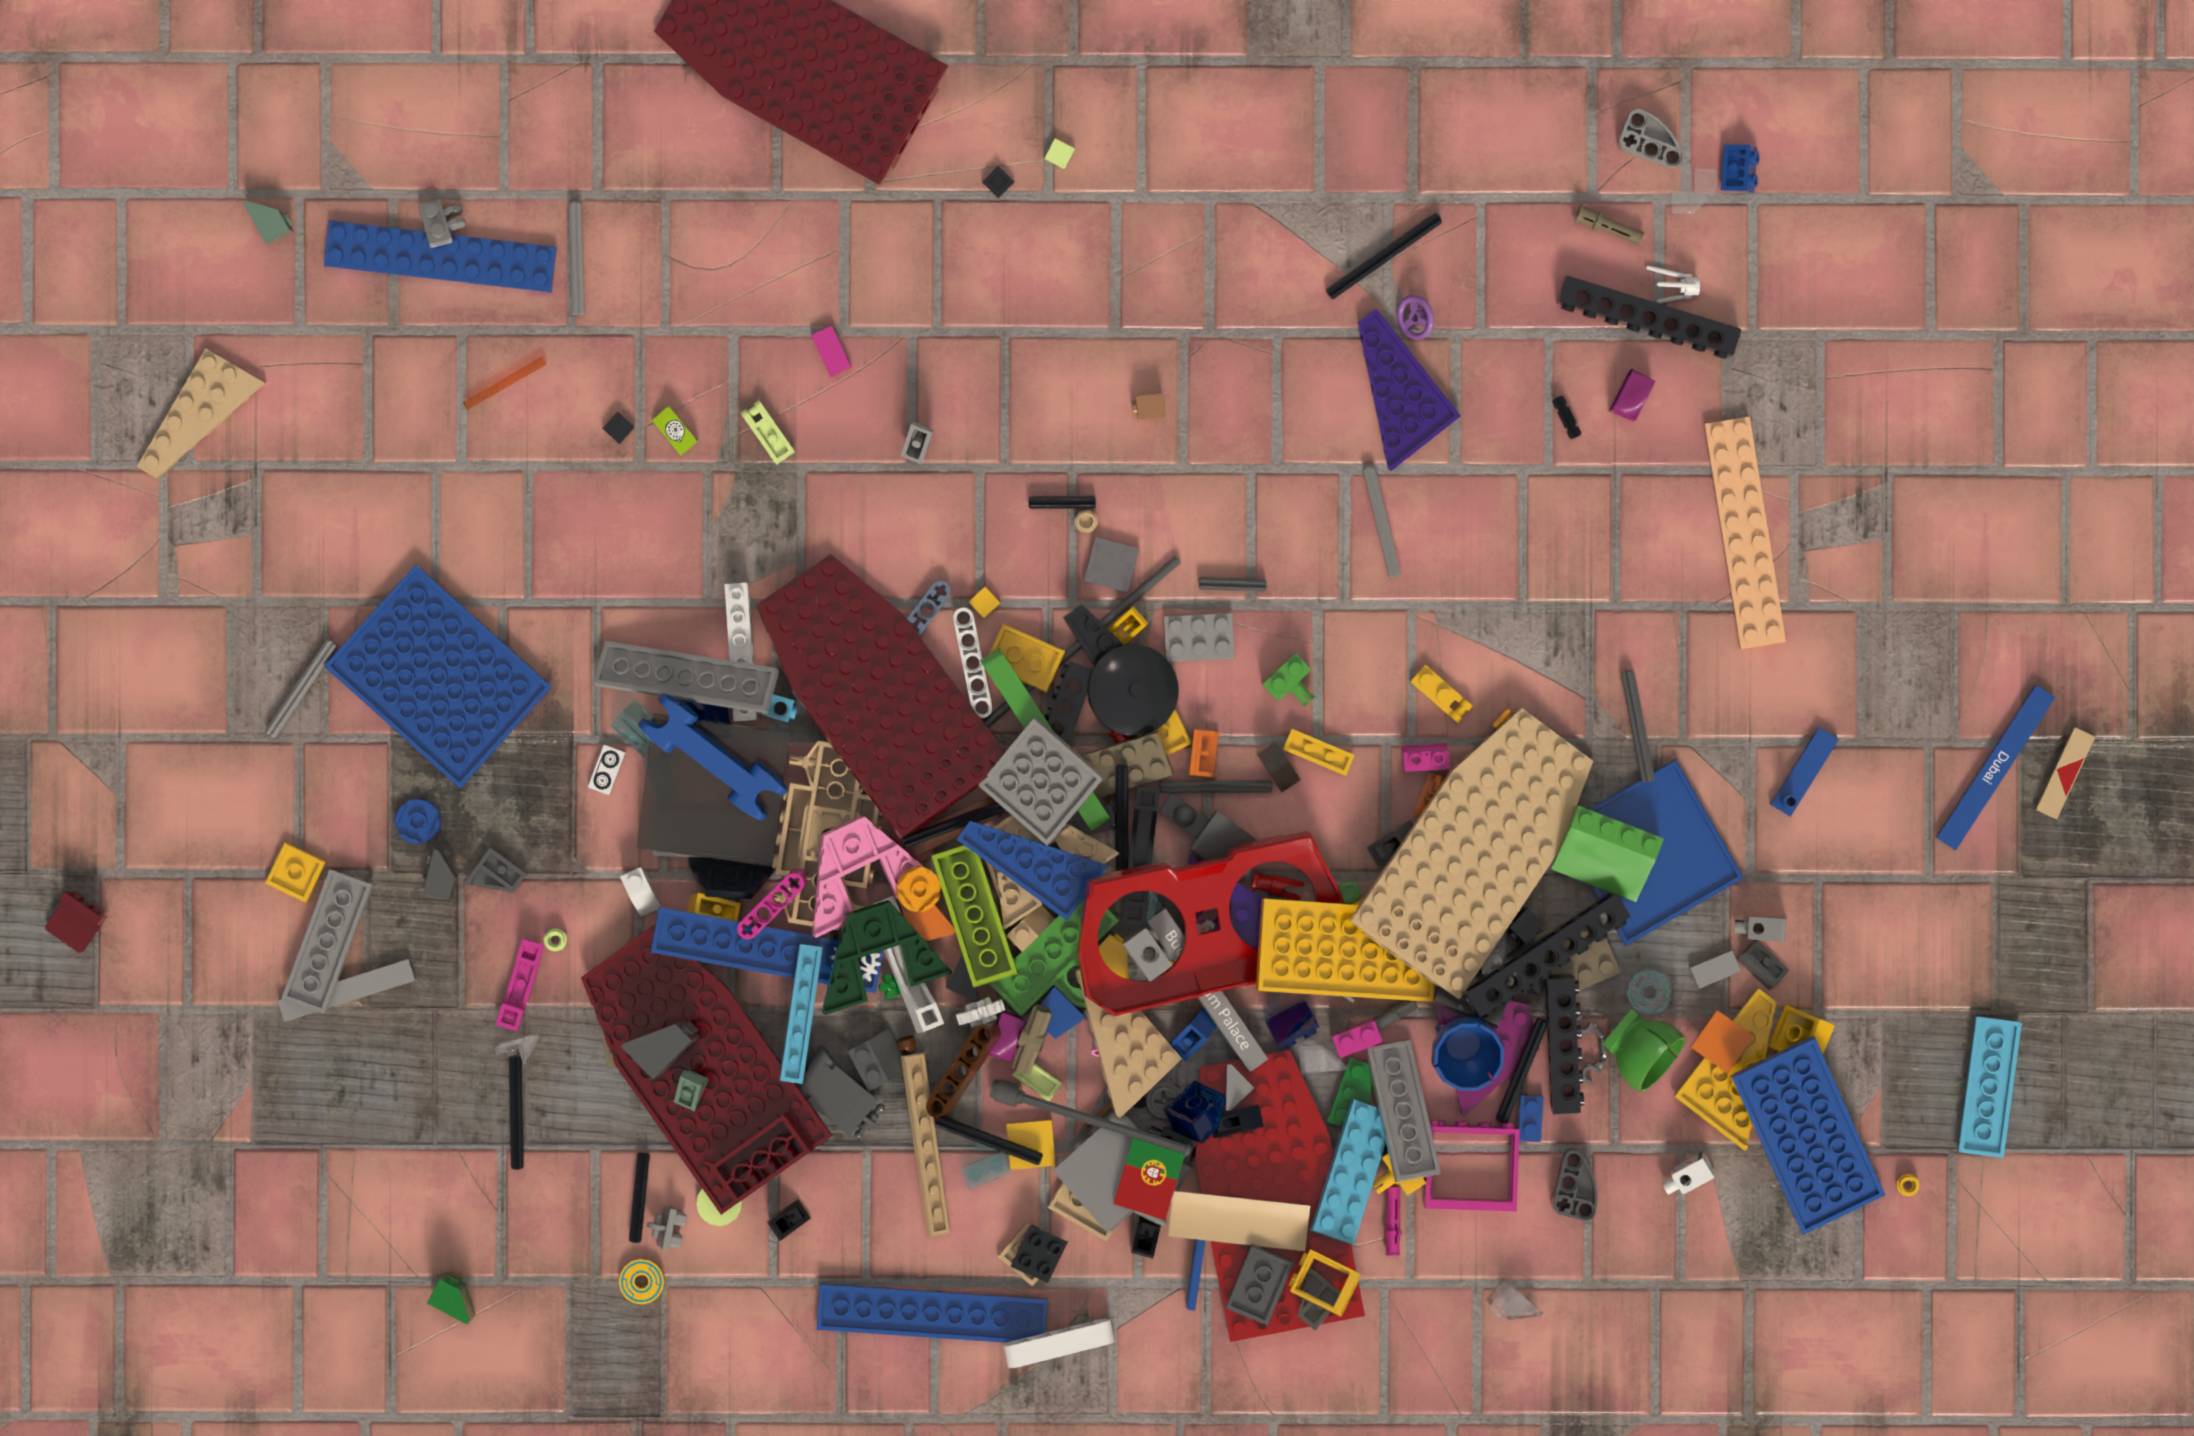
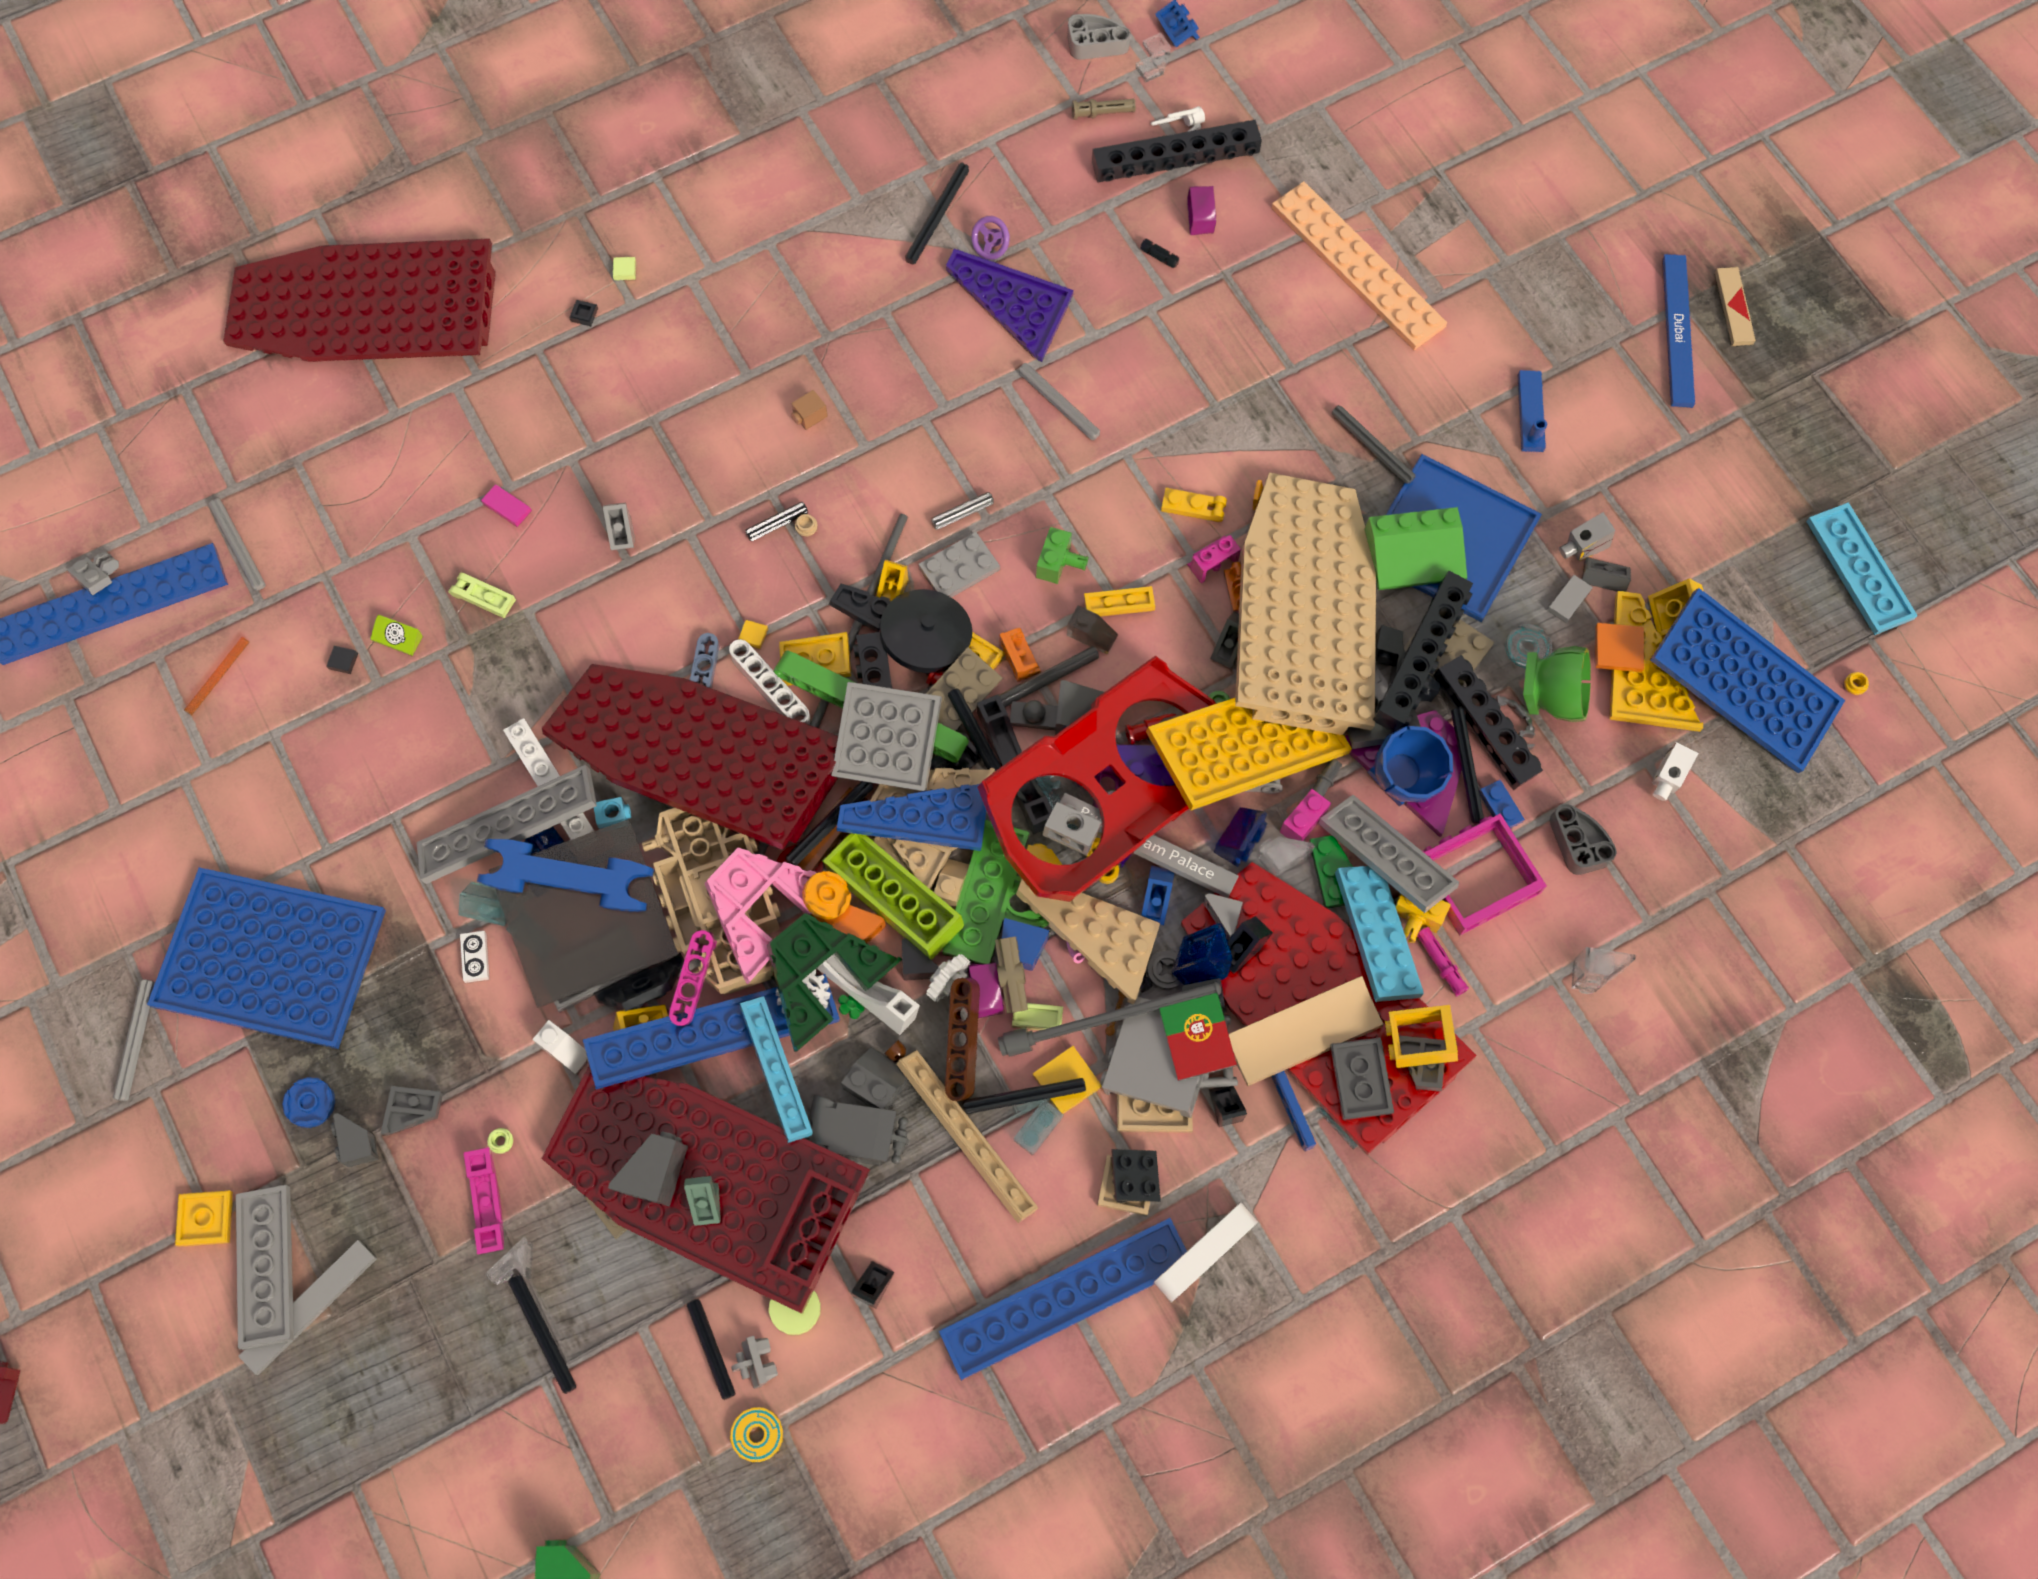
camera: 35 degrees left, 20 degrees down
flat silver tile [1084,537,1139,593] -> none

